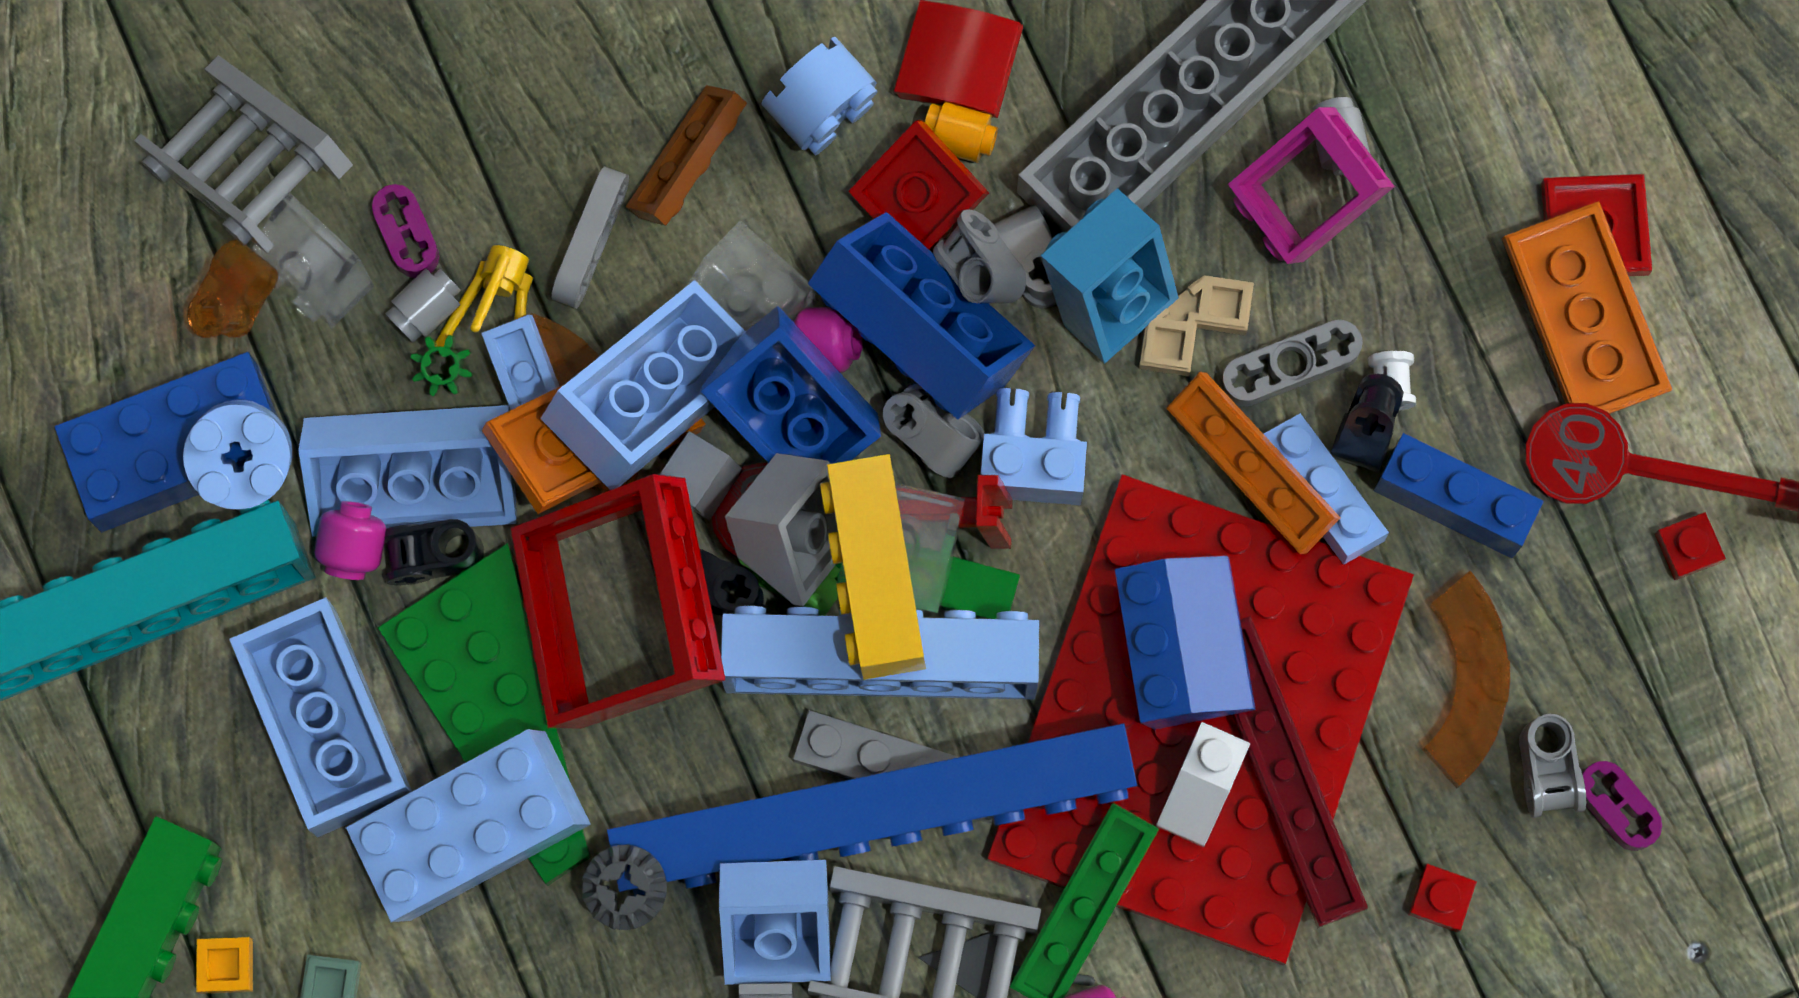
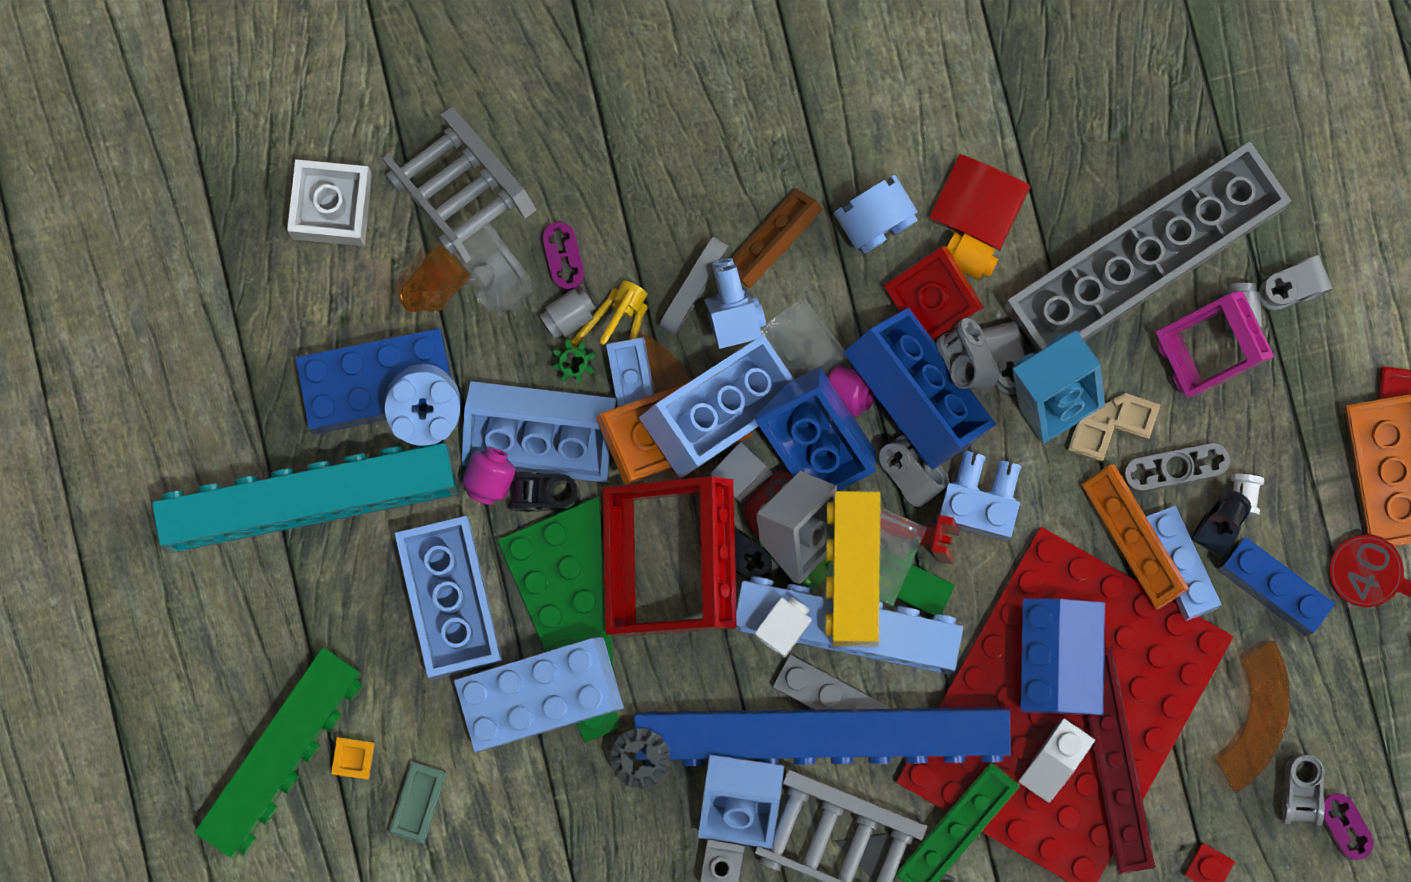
camera: 10 degrees right, 5 degrees up
none -> white brick [287,160,372,246]
none -> light blue brick [704,258,766,349]
none -> white brick [754,597,812,658]
none -> light grey piece [1258,255,1333,311]

